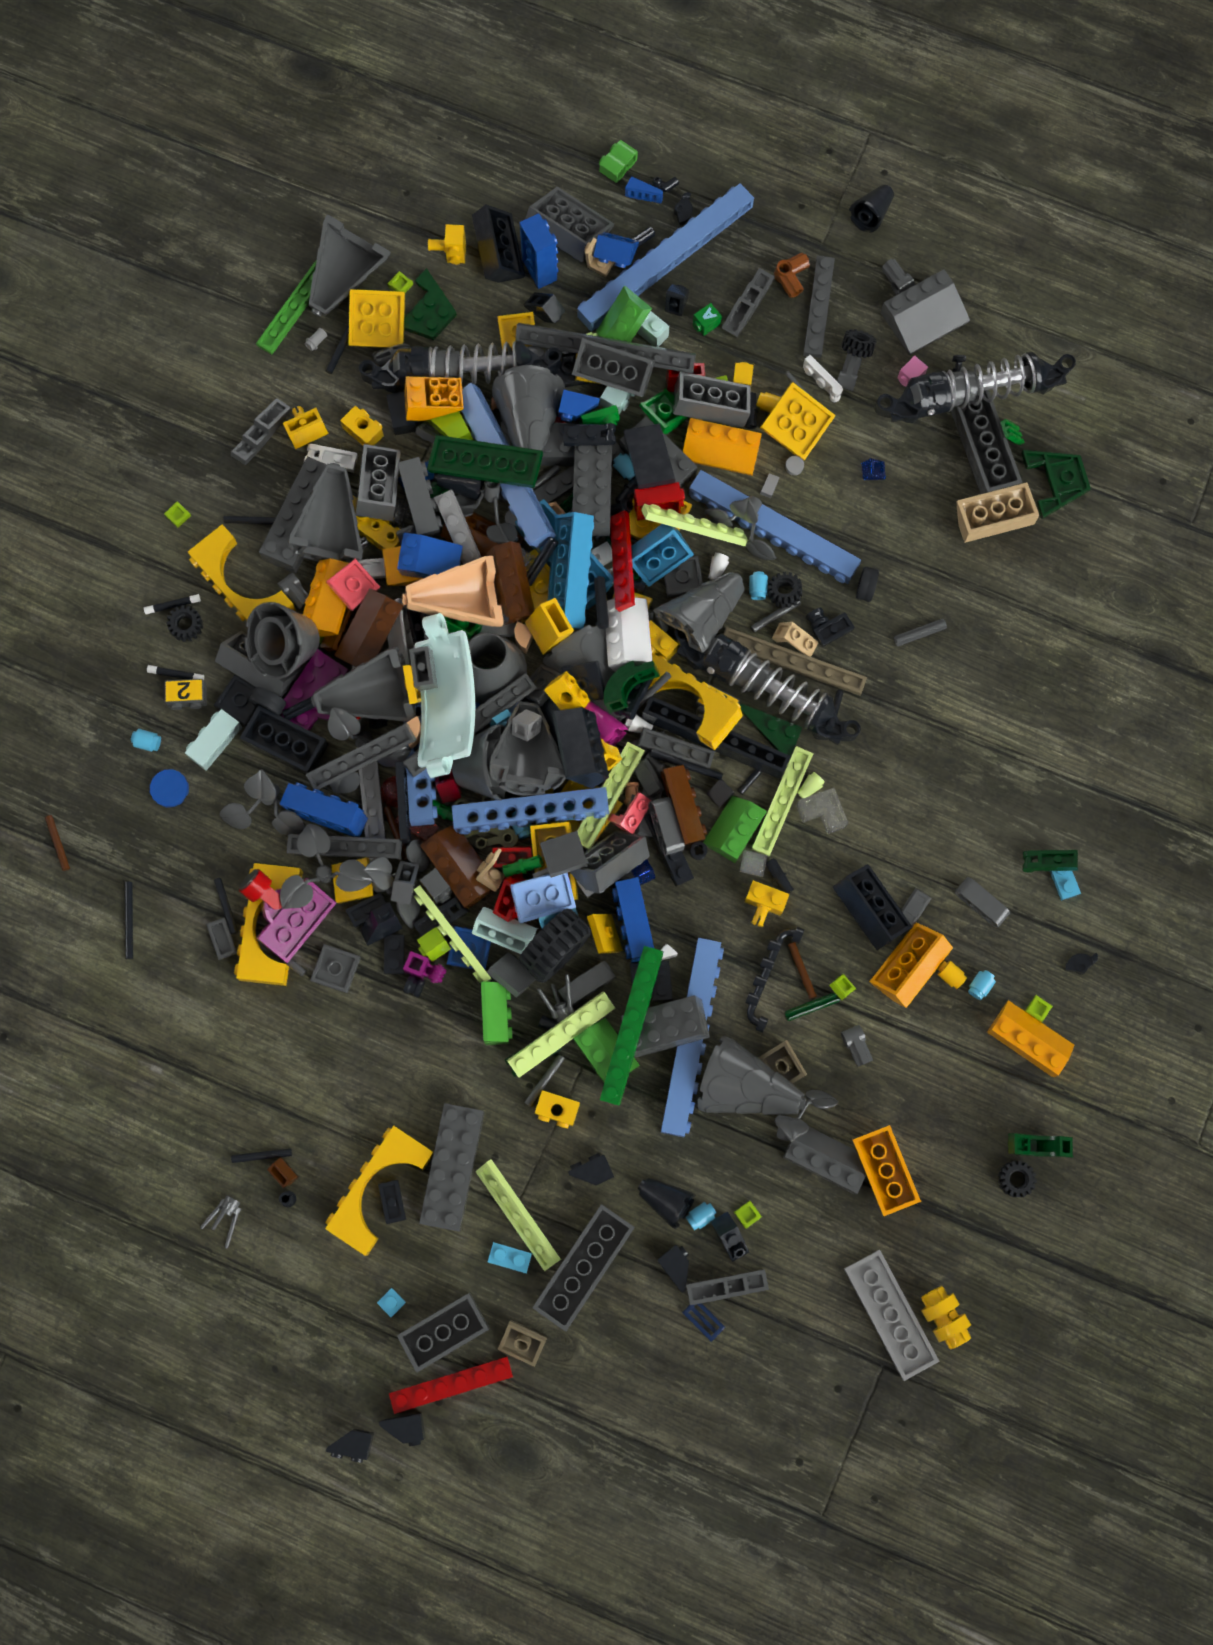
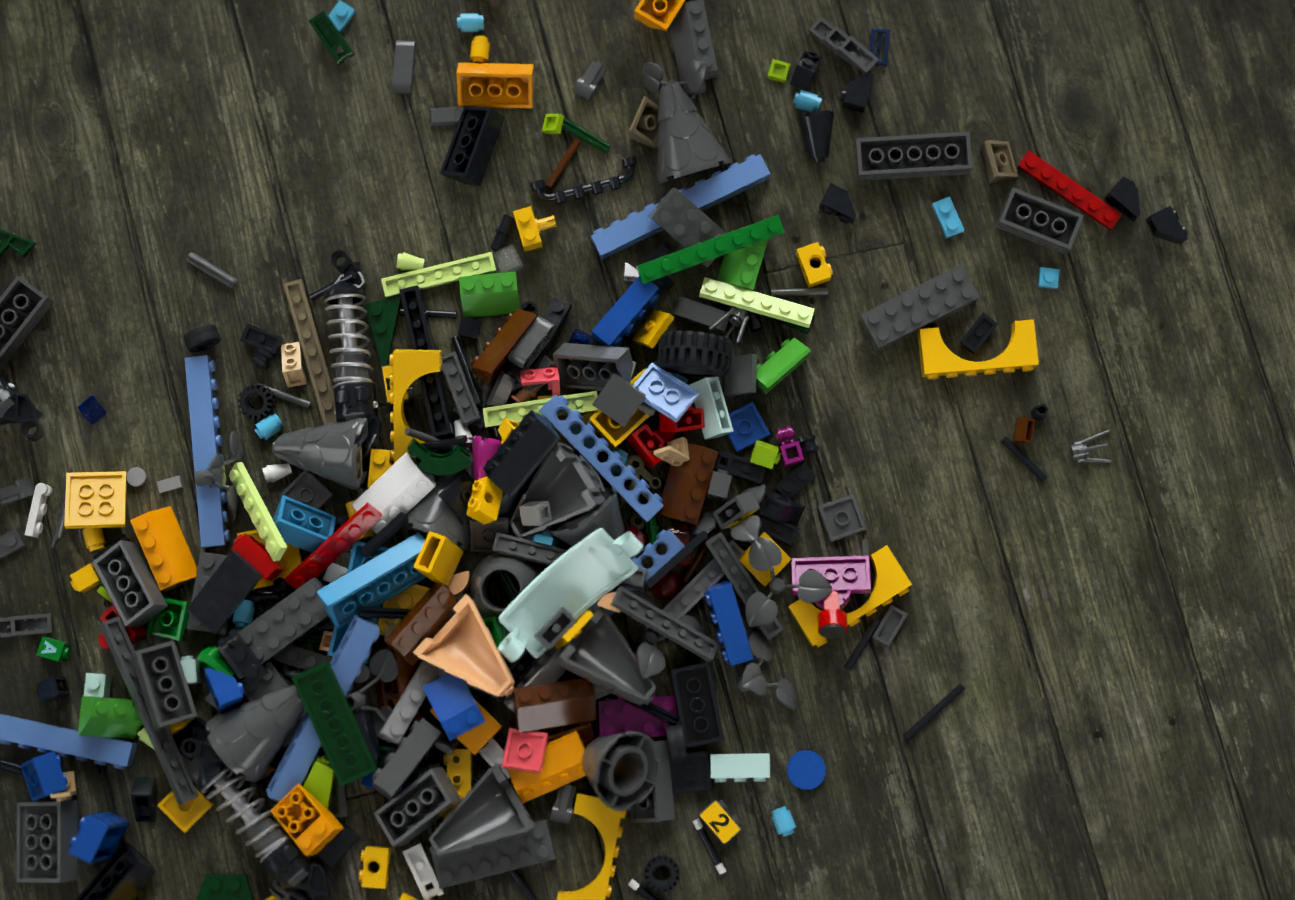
camera: 125 degrees left, 5 degrees up
reddish brown bar [45,815,70,871] -> none
yellowish green plate [413,885,492,983] -> none
yellowish green plate [475,1159,561,1271] -> none
green pin [502,855,543,878] -> none
clear brick [796,788,848,834] -> none
tan slope [956,483,1039,543] -> none

